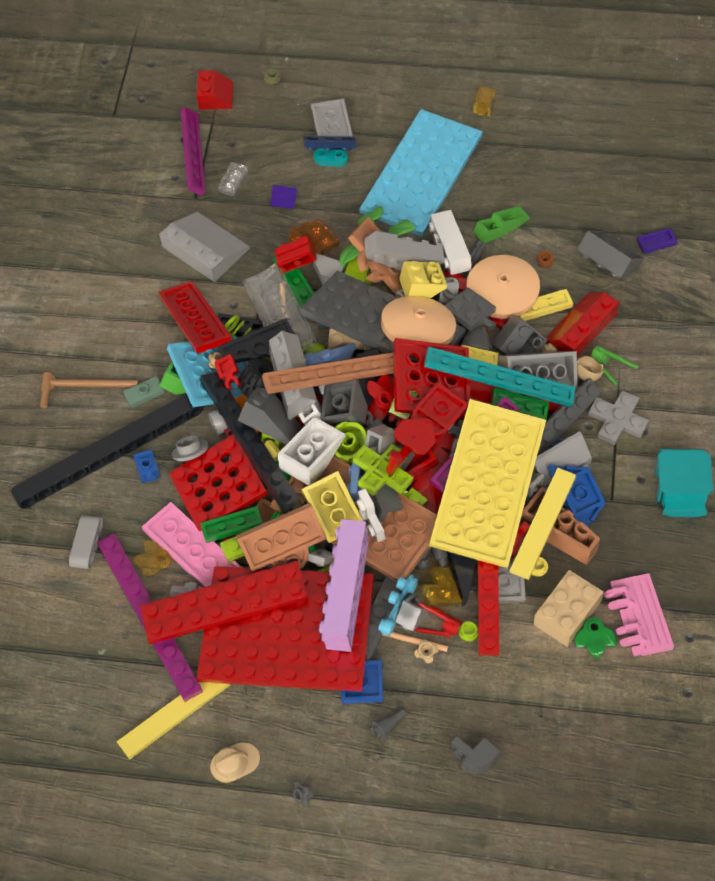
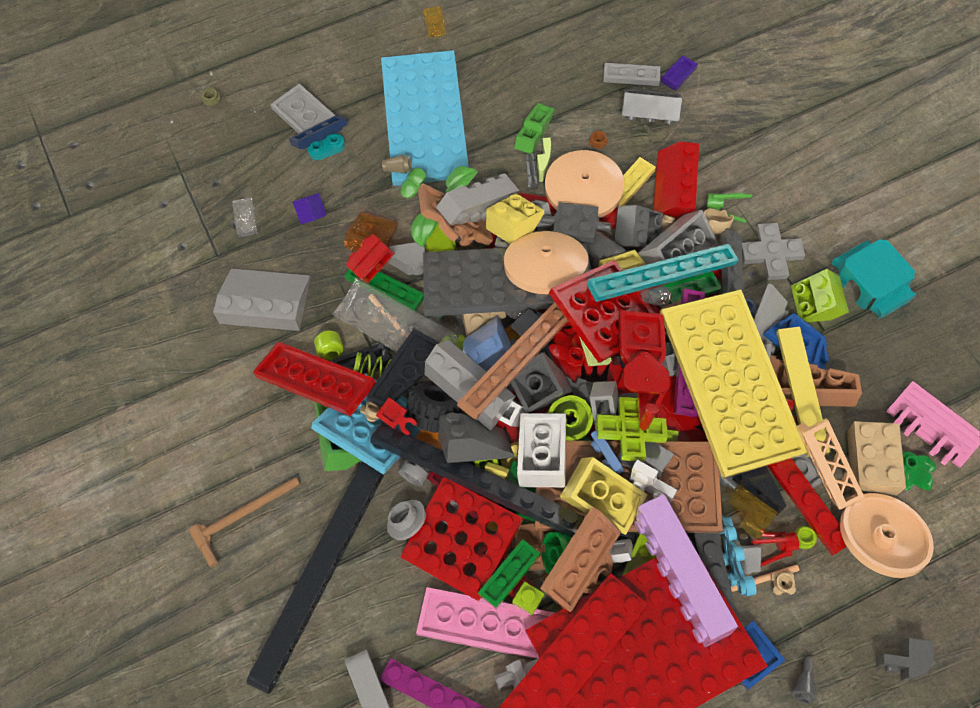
camera: 35 degrees left, 5 degrees up
sand green plate [123,376,165,408] -> none
clear yellow plate [132,540,172,577] -> none
blue brick [133,449,160,483] -> none
magenta plate [181,107,205,195] -> none
red slope [197,70,234,110] -> none
white brick [428,210,471,275] -> none
none -> lime head [314,330,344,362]
none -> dark tan cone [382,154,412,174]
none -> yellowish green slope [537,138,551,182]
none -> light grey plate [603,63,660,86]
none -> clear cone [642,286,671,307]
none -> lime slope [791,269,849,322]
none -> light nougat fence [796,419,864,510]
none -> light nougat dish [840,493,934,578]

